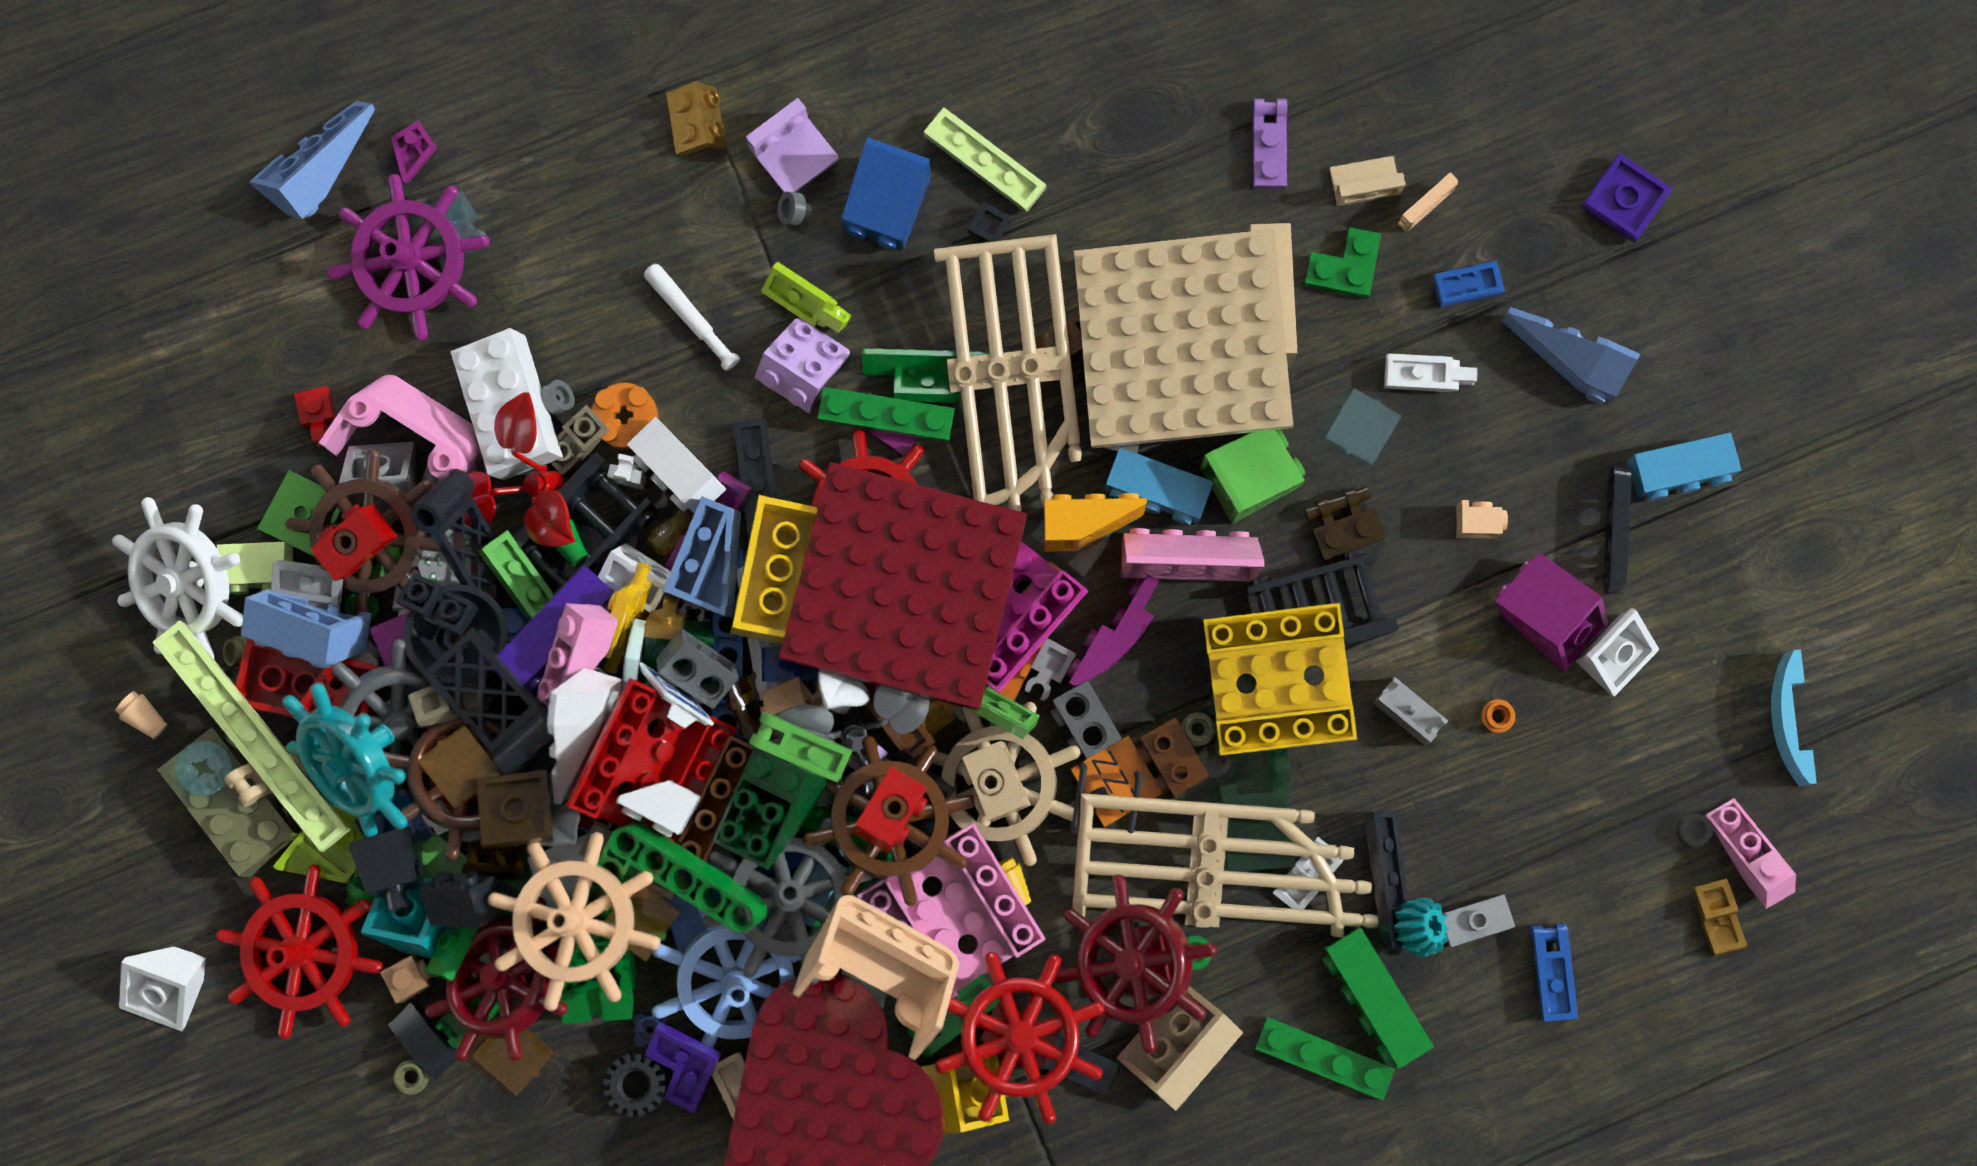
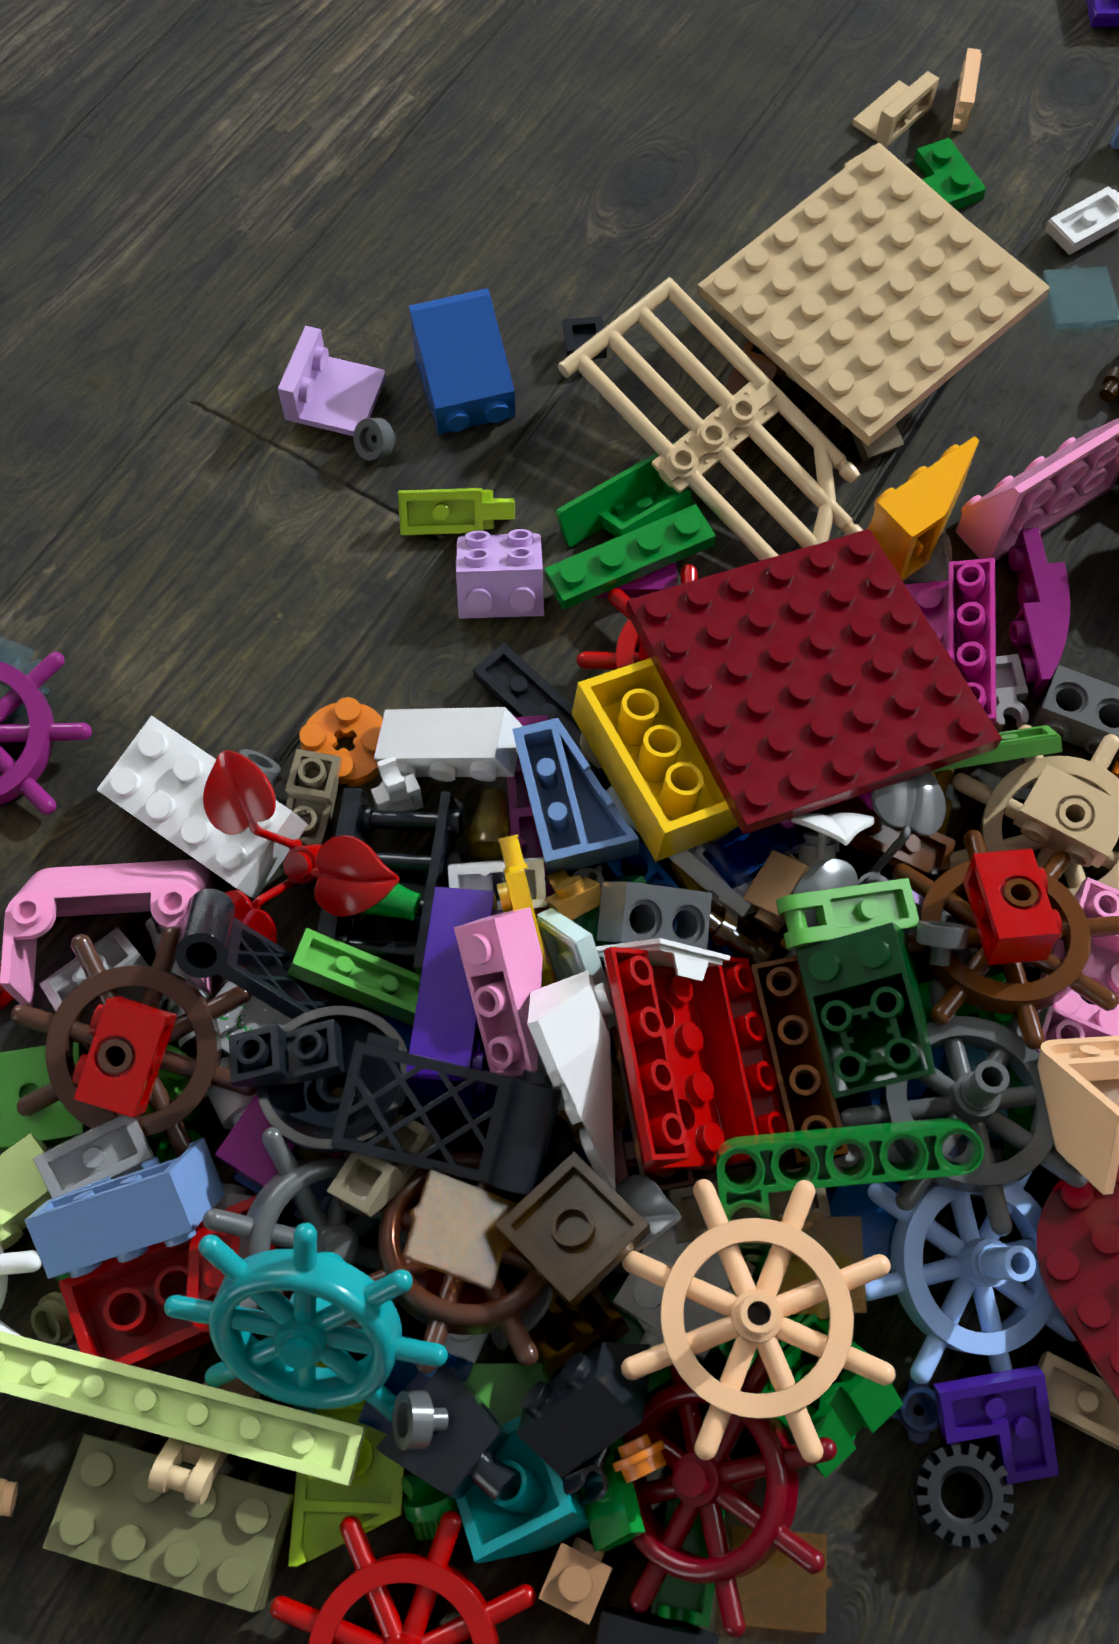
camera: 35 degrees left, 15 degrees down
clear light blue gear [175,741,232,796] -> none
white slope [617,781,701,837] -> none
white piece [644,264,740,371] -> none
pearl gold bracket [666,81,726,157] -> none
yellowish green plate [924,107,1046,213] -> none
dark azure brick [1105,448,1213,526] -> none
bright green slope [1200,429,1305,524] -> none
medium lavender plate [1253,98,1287,190] -> none
blue plate [1431,260,1505,308] -> none
none -> dark grey tile [392,1390,448,1451]
none -> black hand [563,1442,614,1505]
none -> orange plate [612,1434,666,1483]
none -> dark grey tile [916,921,969,966]

